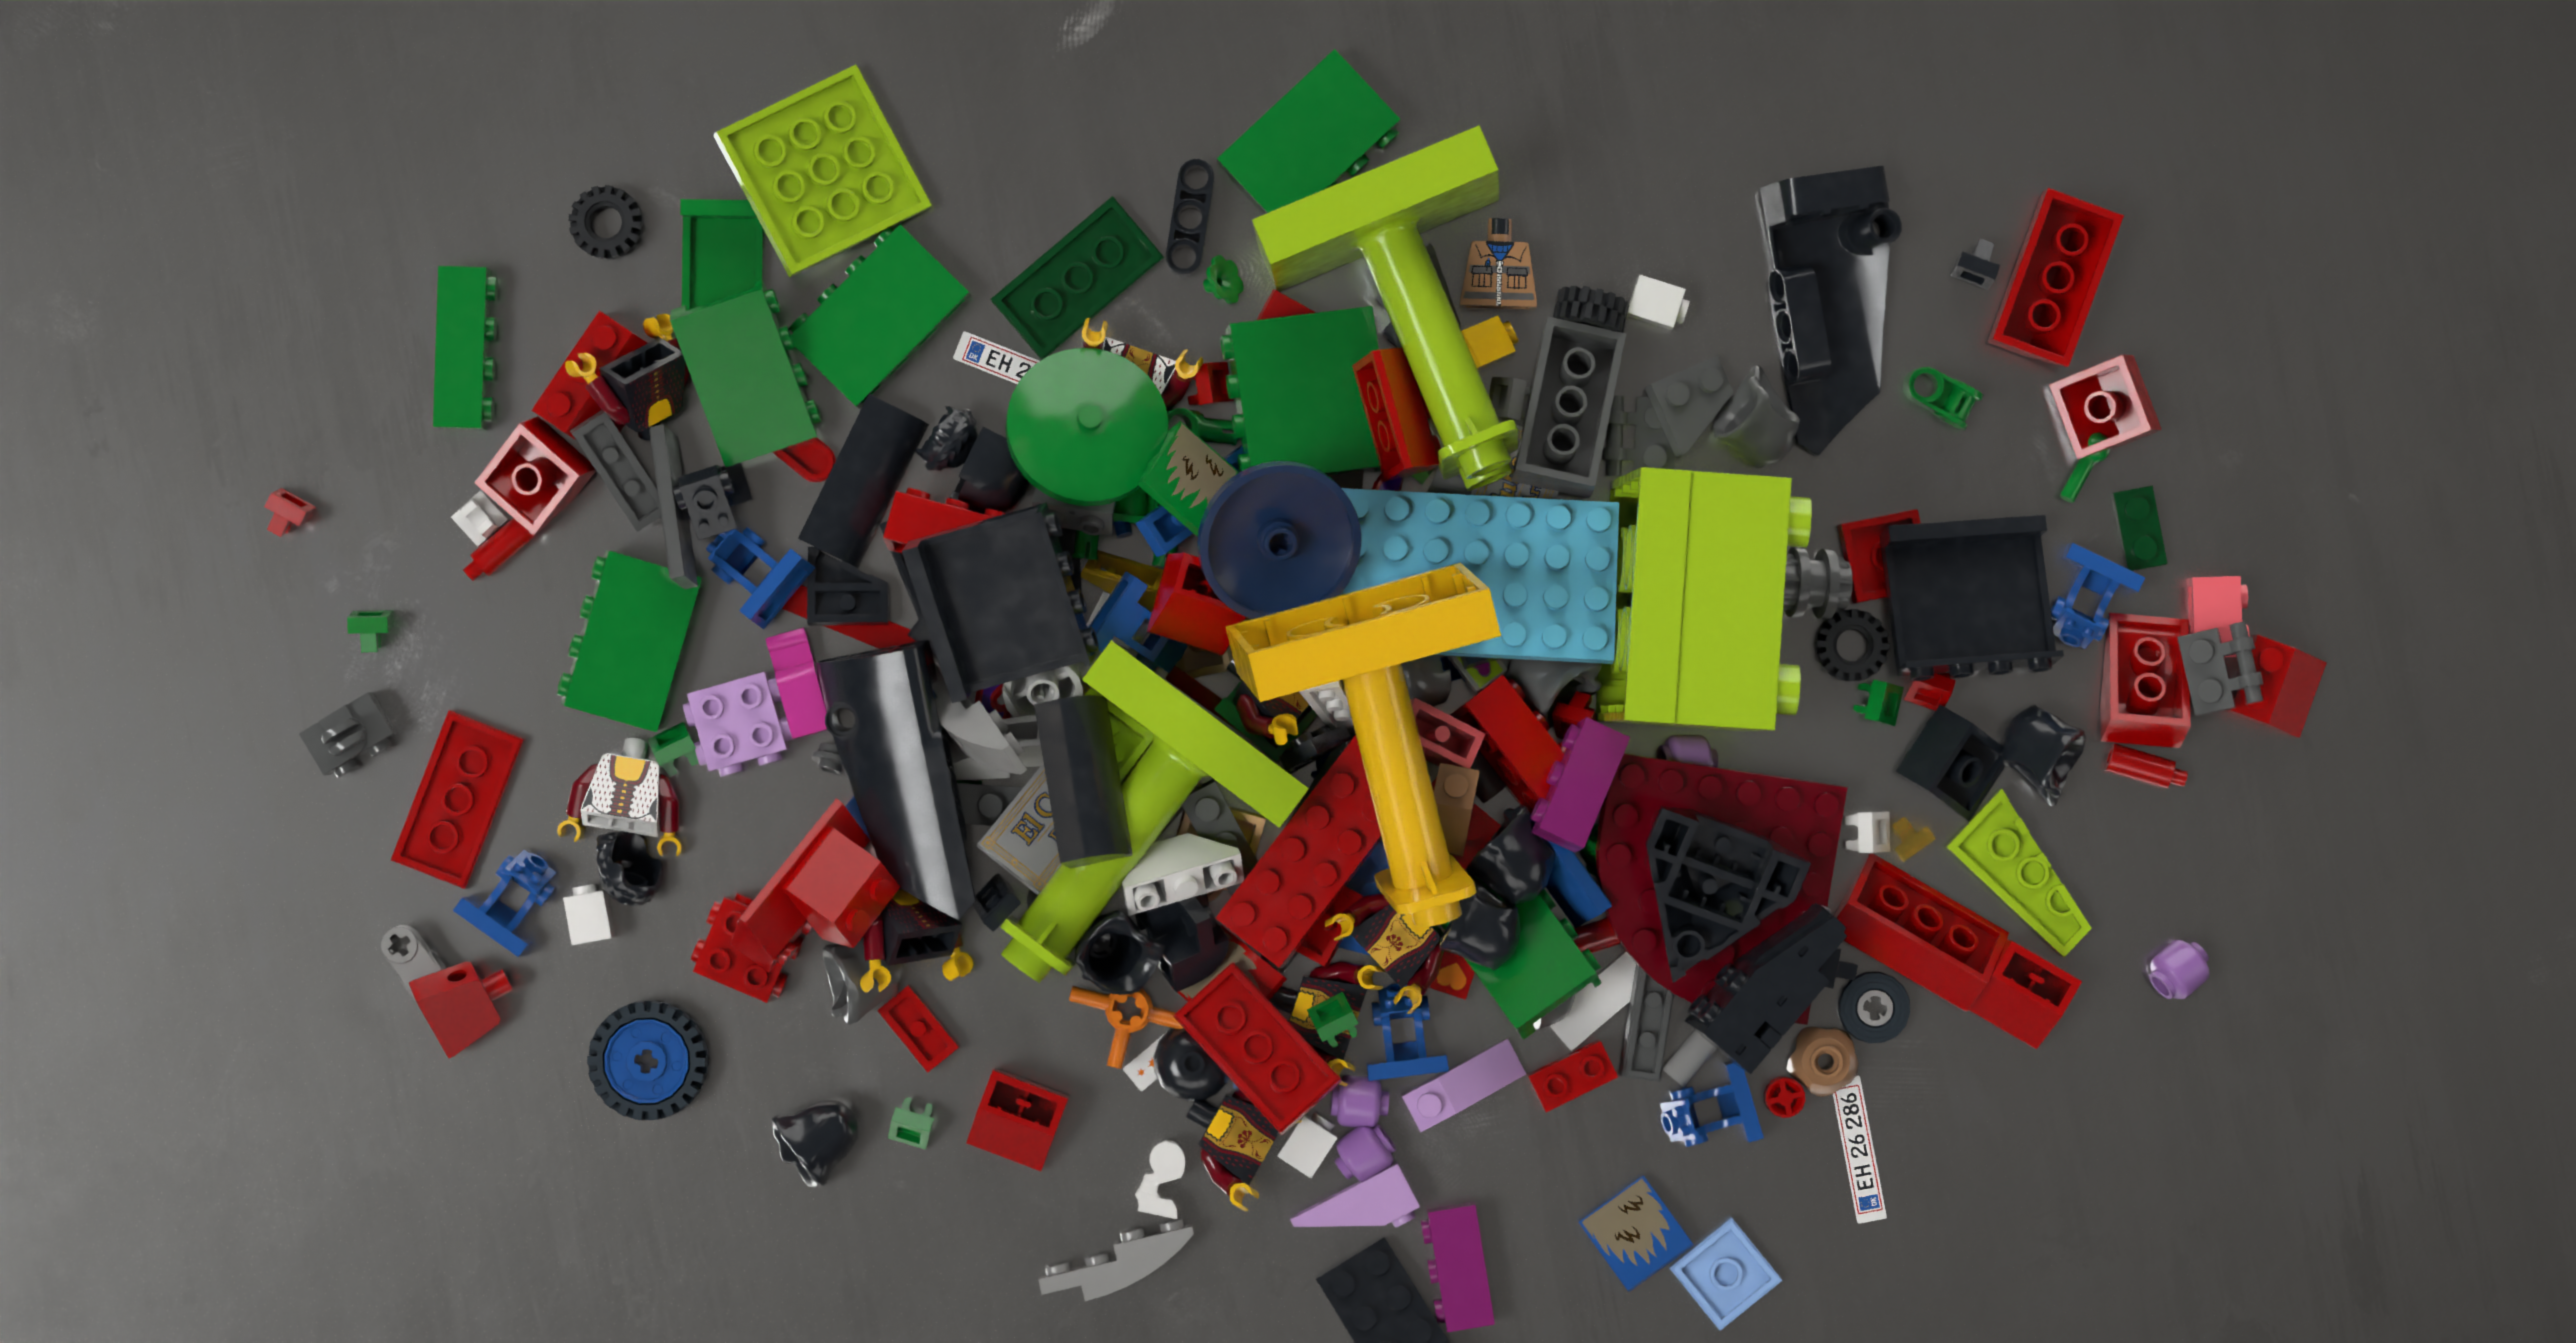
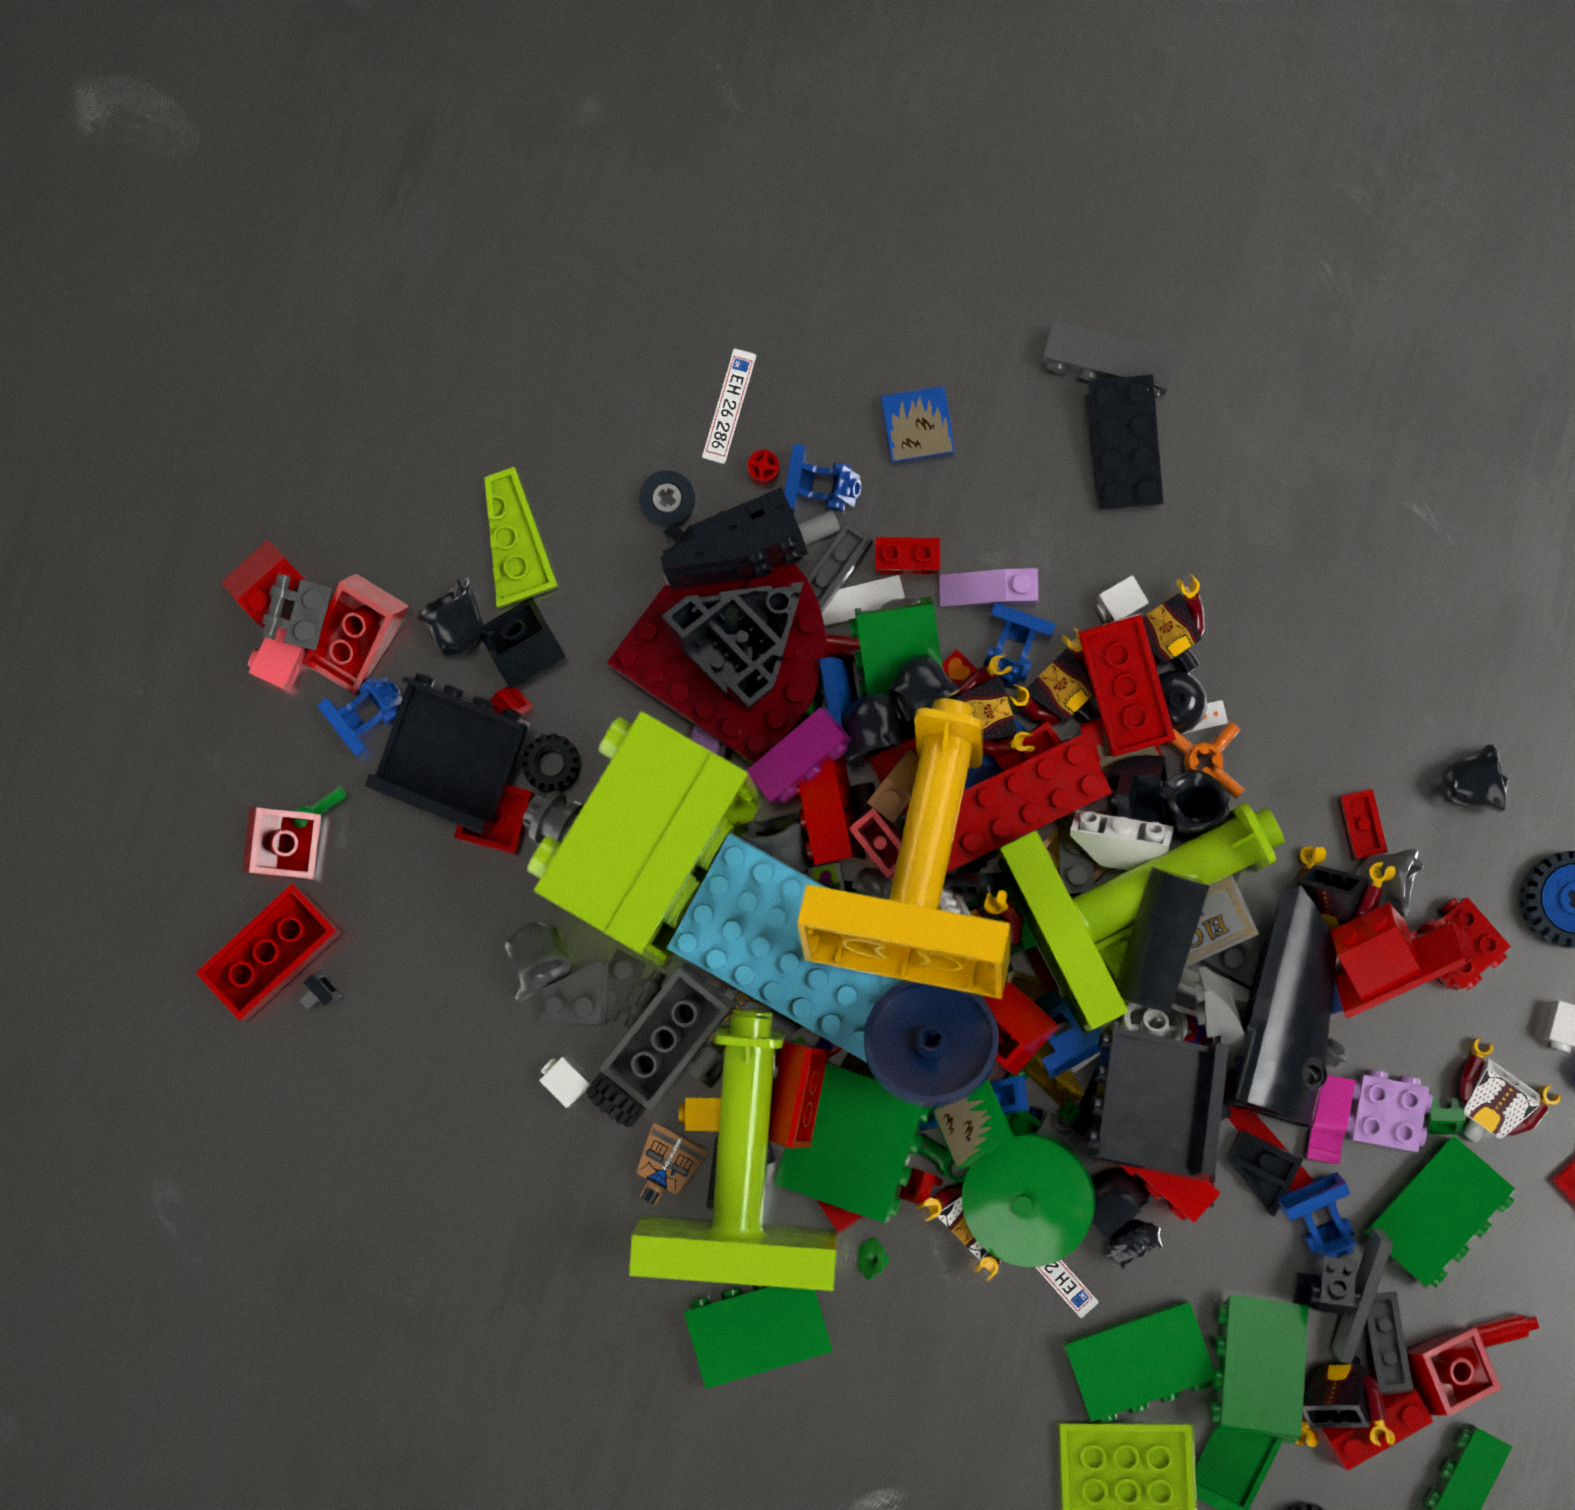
camera: 145 degrees left, 5 degrees down
white tile [451,490,510,547] -> none
black hair [596,831,663,907] -> none
red tile [772,437,836,483] -> none
black brick [798,394,929,568] -> none
green tile [888,1097,934,1150] -> none
red slope [966,1068,1070,1172] -> none
black tile [972,873,1021,932] -> none
dark green tile [990,196,1164,360] -> none
light grey slope [1038,1219,1194,1301] -> none
white leg [1135,1140,1186,1219] -> none
black beam [1166,159,1215,277] -> none
lavender slope [1290,1162,1420,1228] -> none
green tile [1307,992,1359,1047] -> none
medium lavender head [1330,1075,1389,1128] -> none
medium lavender head [1335,1124,1397,1182] -> none
magenta brick [1421,1202,1495,1332] -> none
red tile [1552,691,1597,739] -> none
light blue tile [1669,1217,1783,1331] -> none
black panel [1759,166,1902,456] -> none
medium nougat piece [1786,1027,1859,1097] -> none
red slope [1834,853,2009,1012] -> none
white tile [1845,812,1891,853] -> none
green tile [1853,679,1904,726] -> none
clear yellow tile [1890,817,1936,863] -> none
green piece [1903,367,1984,431] -> none
red slope [1969,939,2082,1049] -> none
red cylinder [2105,743,2188,789] -> none
dark green plate [2111,485,2168,571] -> none
medium lavender head [2149,940,2210,999] -> none

